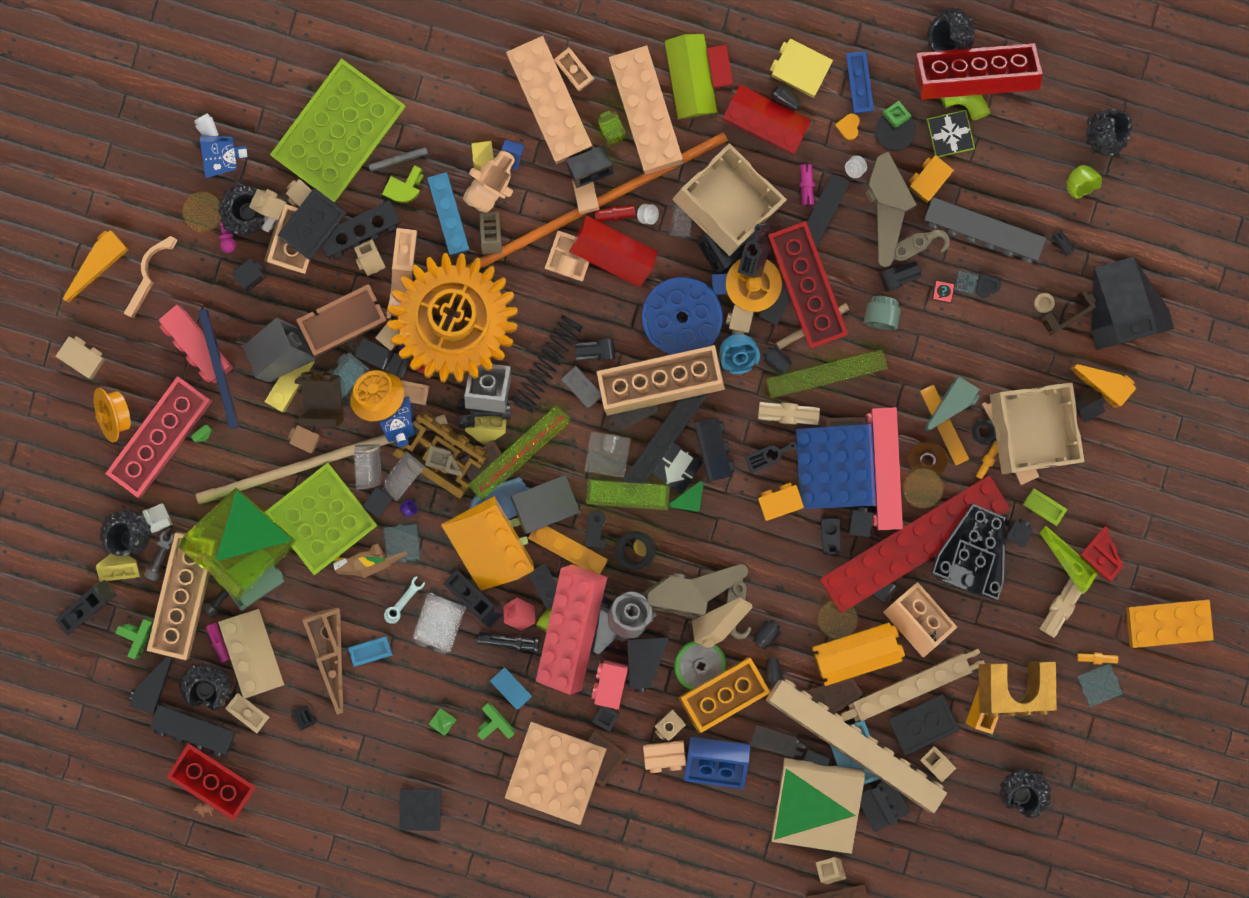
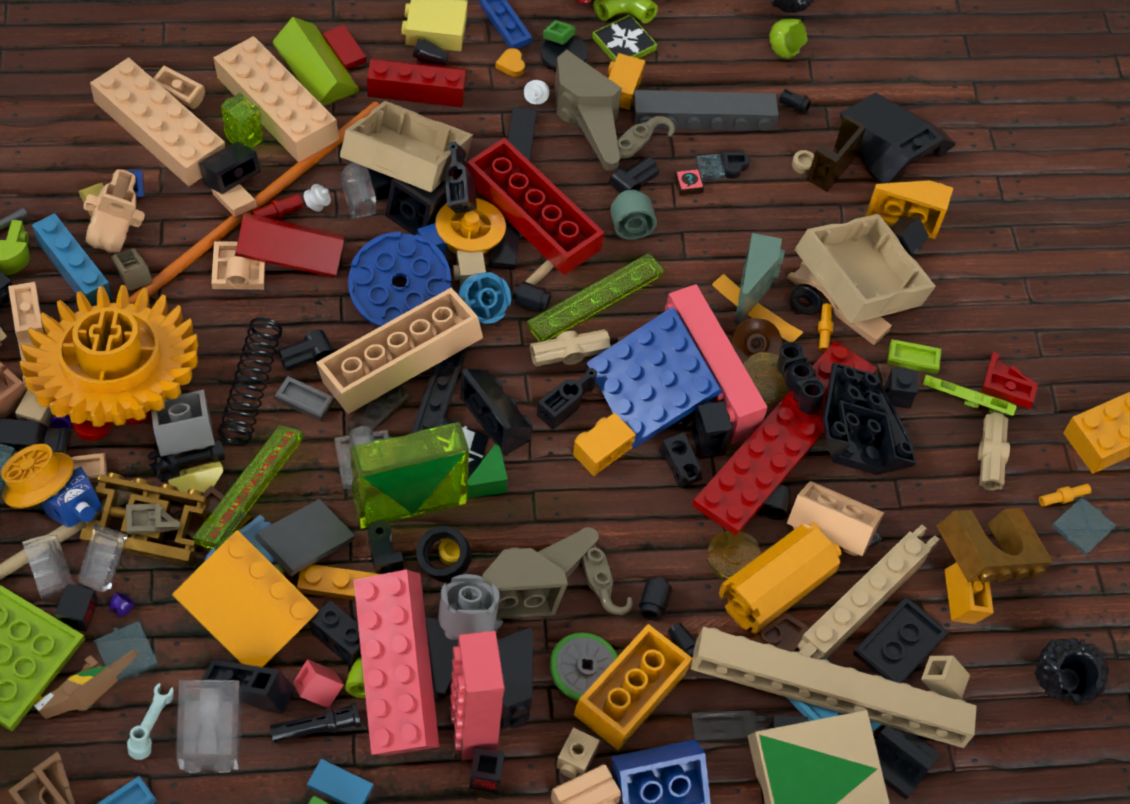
camera: 30 degrees left, 30 degrees down
tan slope [692,597,752,648] -> none
dark pink pin [799,164,815,206] -> none
none -> black piece [777,342,825,414]

